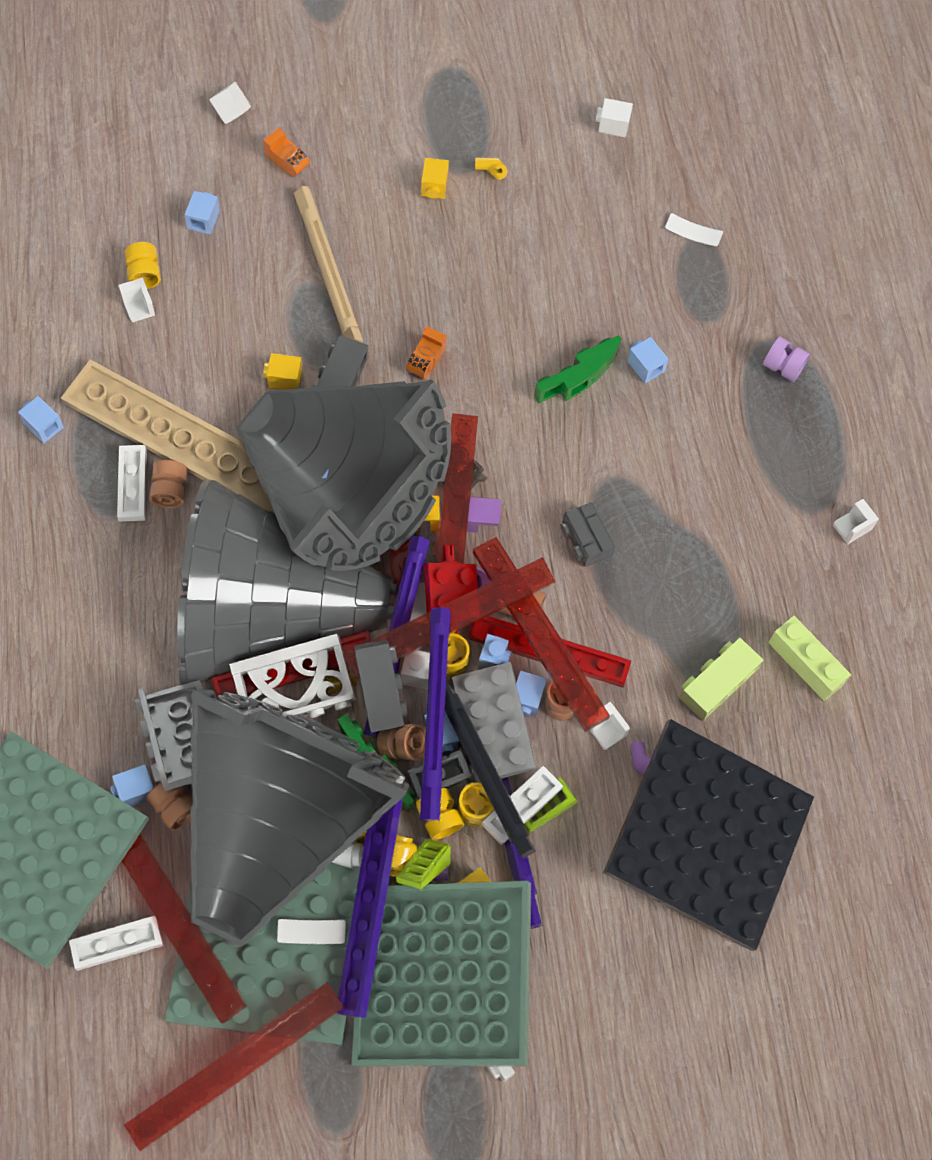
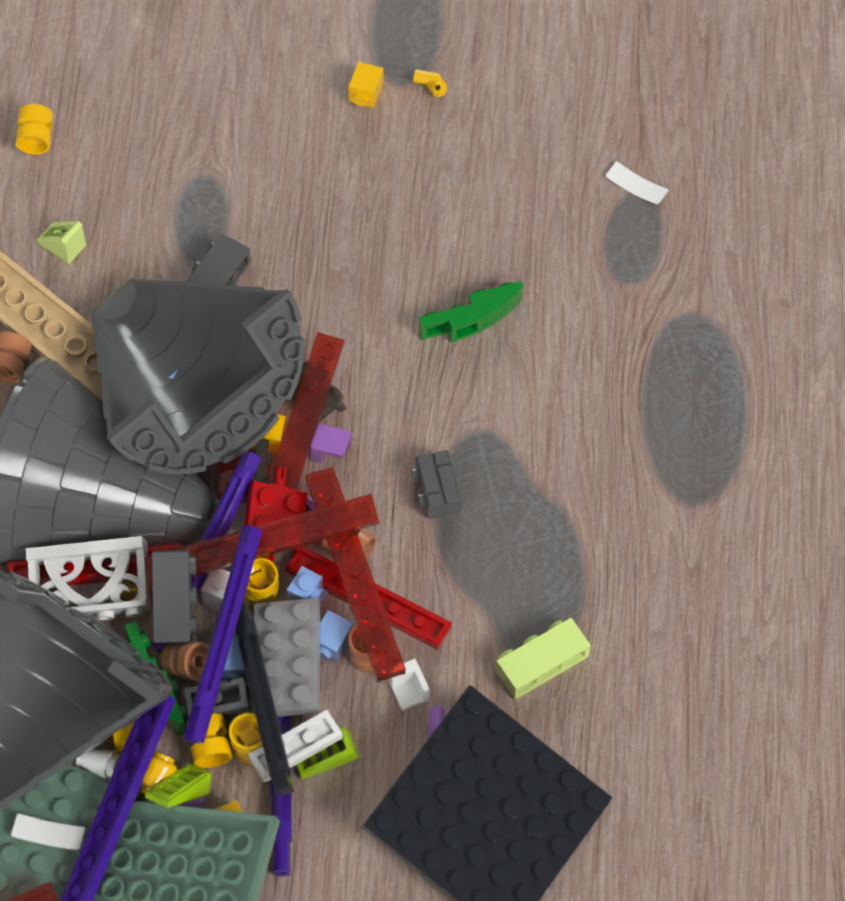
camera: 15 degrees right, 5 degrees down
white panel [118,278,155,322] -> none
light blue brick [185,191,220,235] -> none
orange leg [263,128,310,177] -> none
yellow brick [263,353,303,390] -> none
tan piece [294,186,363,343] -> none
orange leg [406,326,447,379] -> none
white brick [595,98,633,137] -> none
light blue brick [627,337,669,383] -> none
lavender wheel [763,337,810,382] -> none
yellowish green brick [768,616,851,701] -> none
white panel [833,499,879,545] -> none
none -> yellowish green slope [36,221,86,264]

